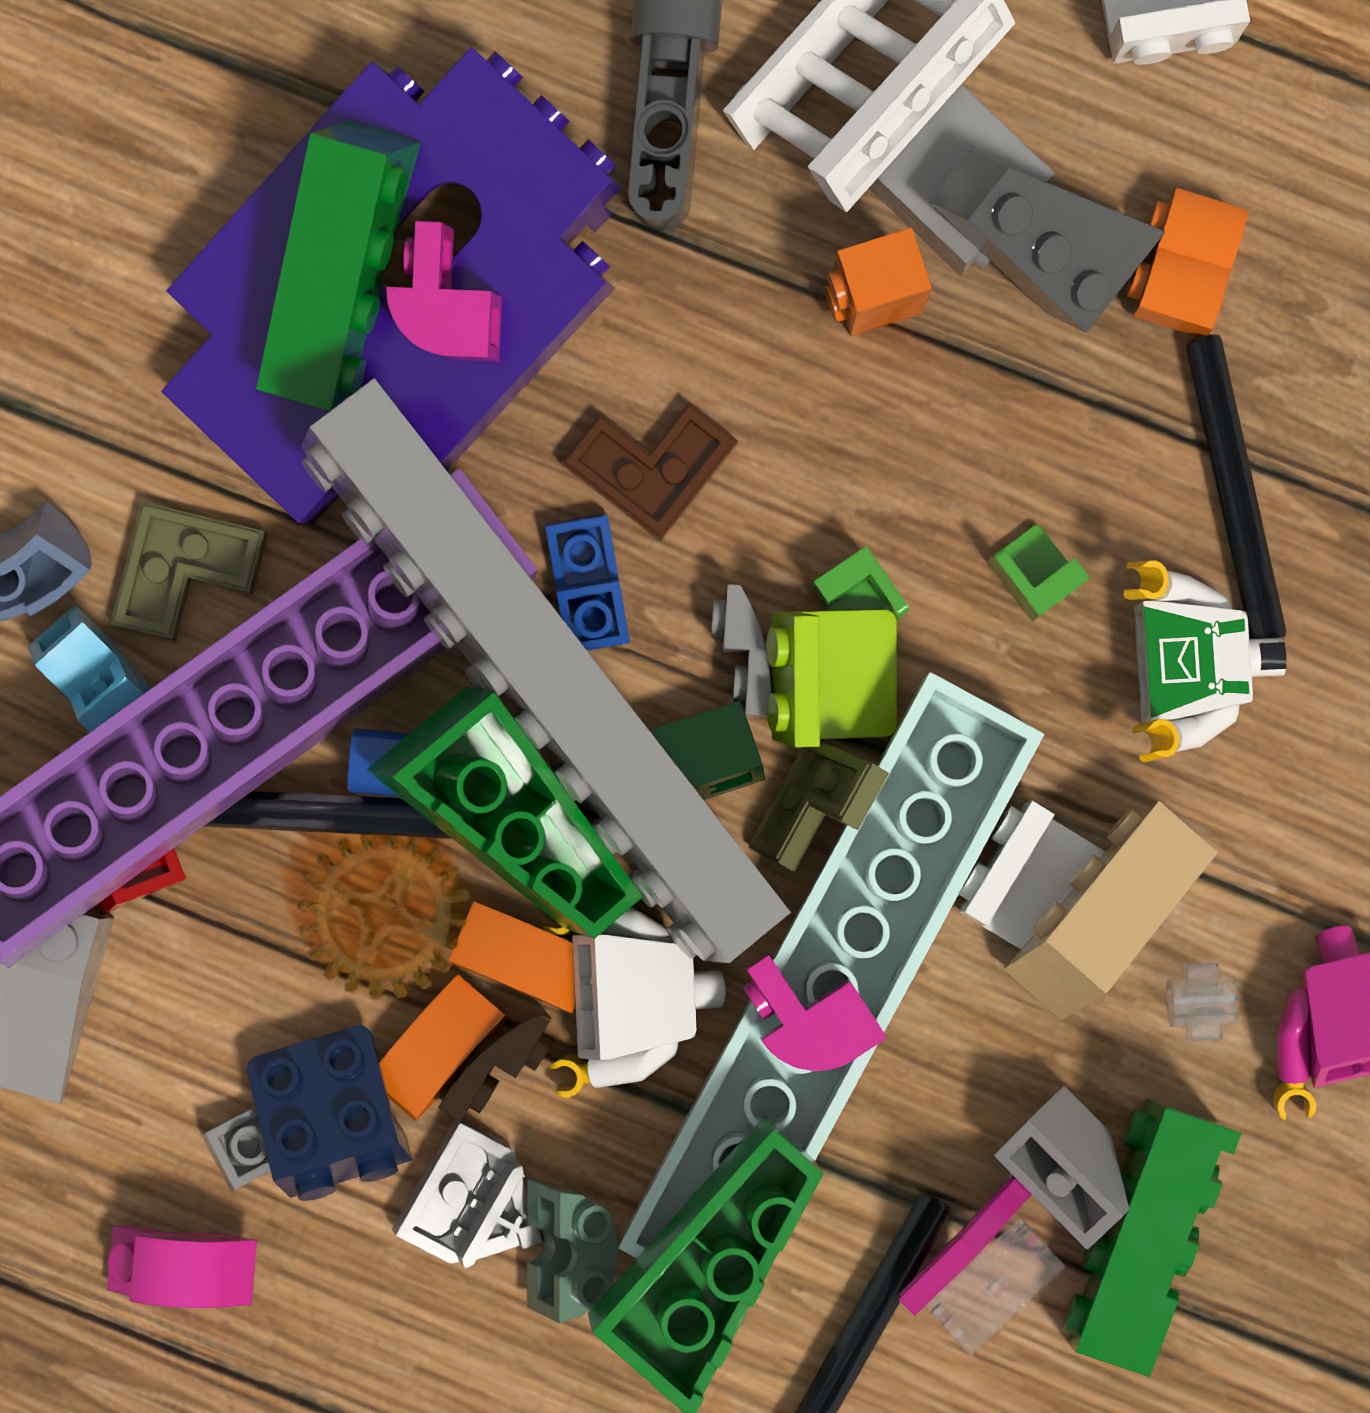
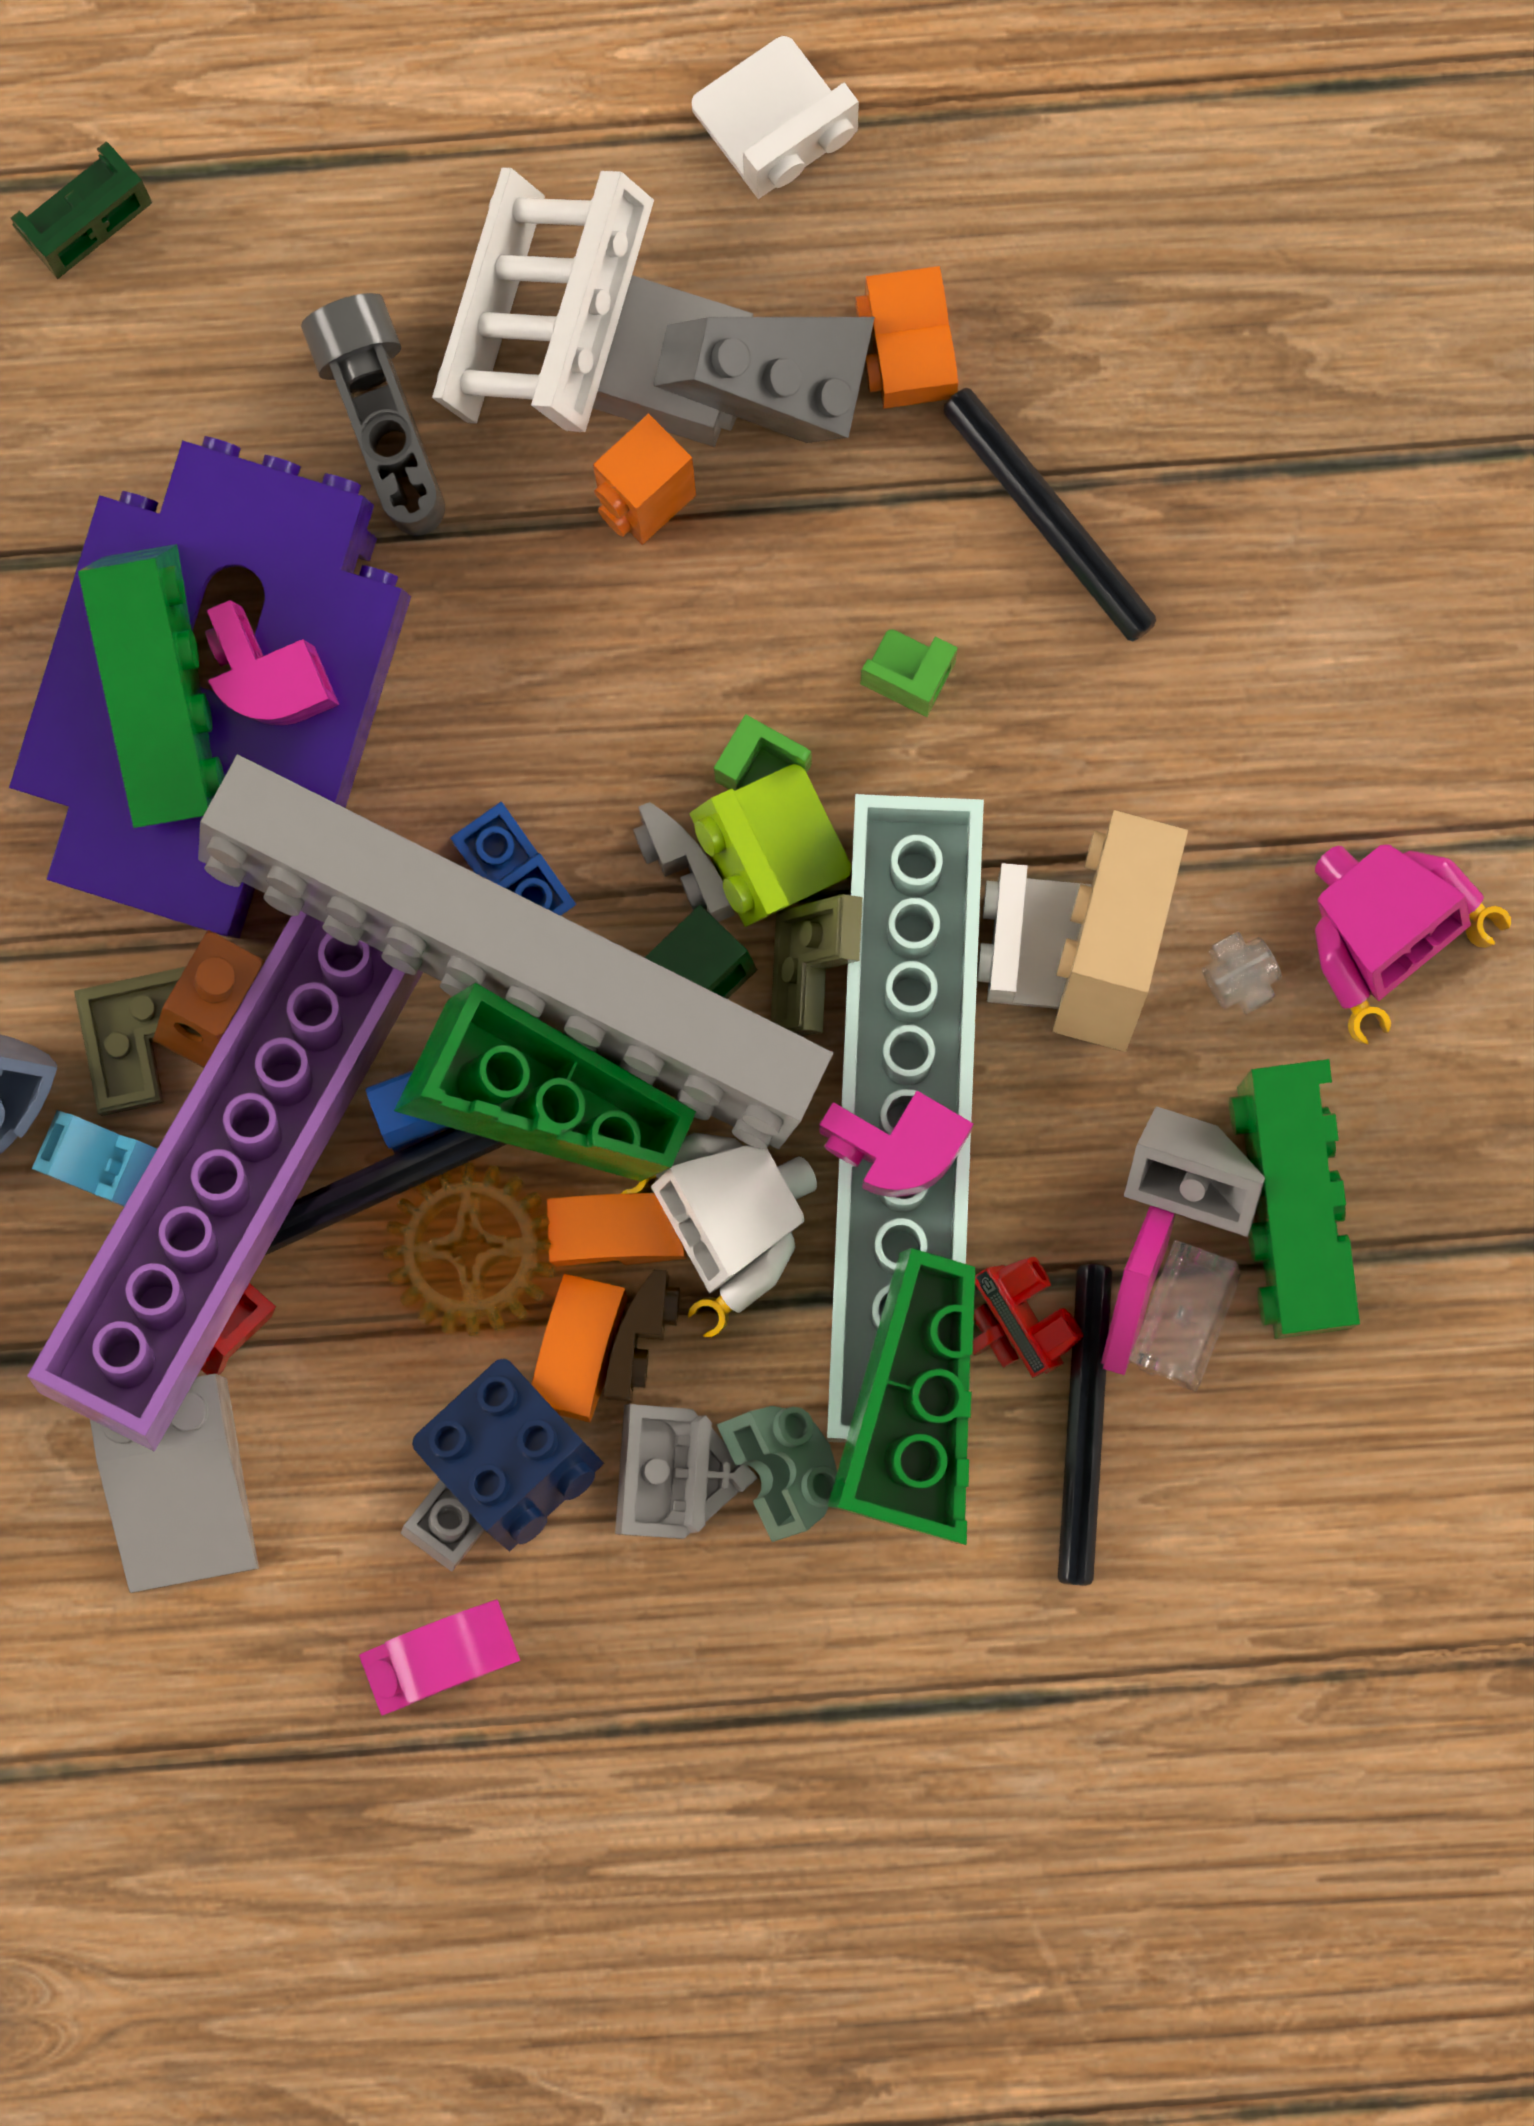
camera: 25 degrees left, 5 degrees down
reddish brown tile [561,402,738,542] -> none
torso [1123,560,1287,762] -> none
none -> dark orange torso [153,930,265,1068]
none -> red hips [973,1257,1083,1378]

